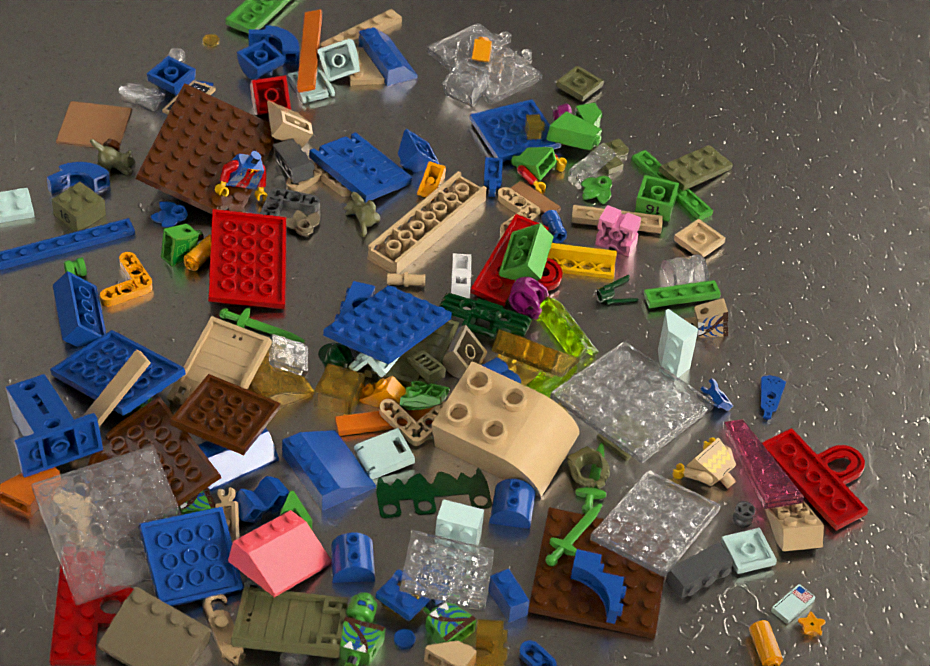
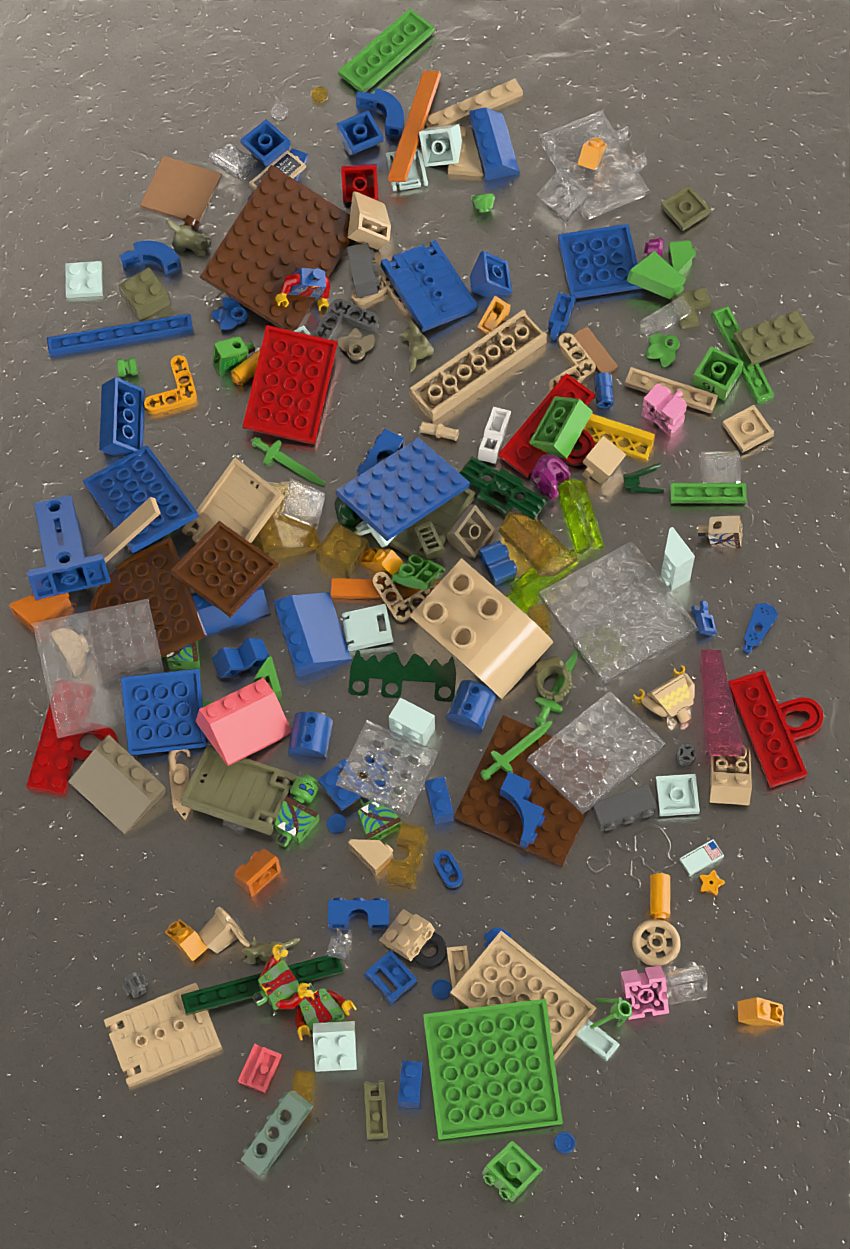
camera: 20 degrees right, 20 degrees up
tan plate [215,487,239,543] -> none
bright green torso [511,147,567,193] -> none
clear yellow plate [525,114,545,139] -> none
none -> bright green cone [471,193,495,212]
none -> tan plate [582,436,627,485]

